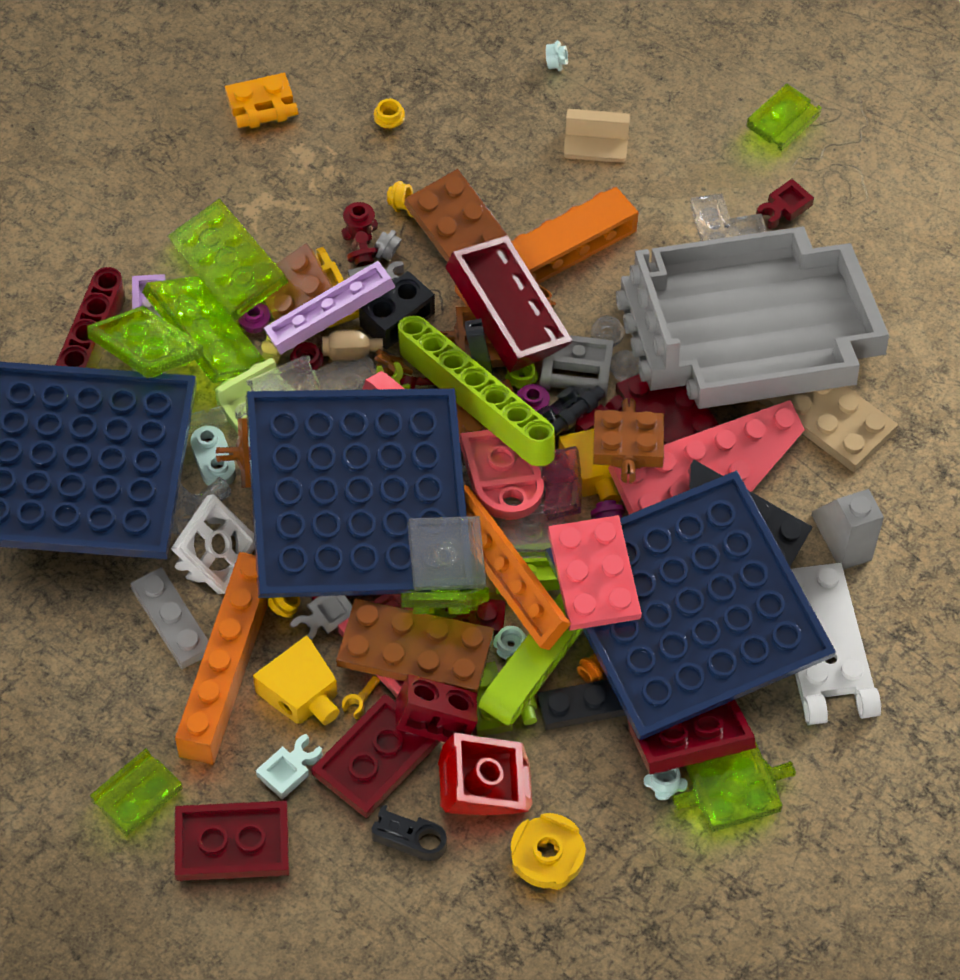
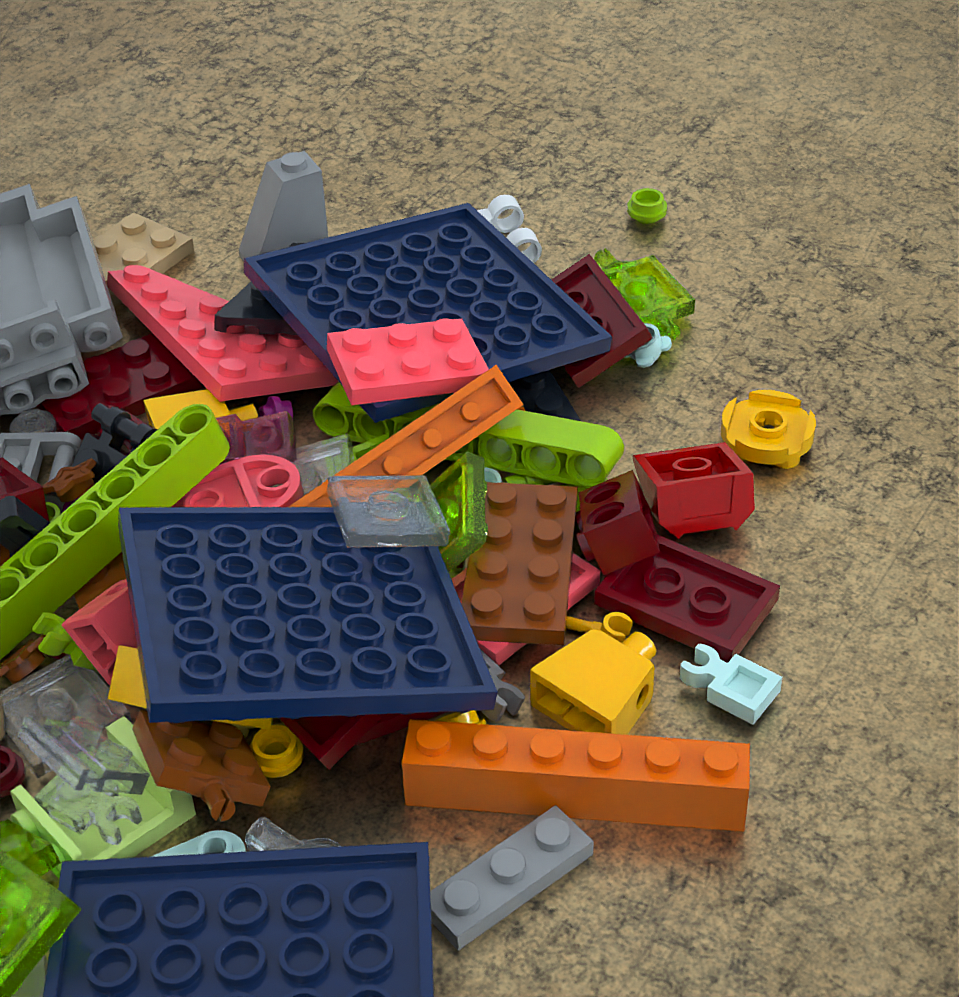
camera: 95 degrees left, 15 degrees down
clear neon green plate [90,748,183,836] -> none
white piece [171,494,255,594] -> none
dark red plate [175,801,289,881] -> none
black piece [371,805,447,861] -> none
dark orange plate [593,398,664,484] -> none
none -> dark orange plate [42,458,97,502]
none -> lime plate [627,188,667,224]

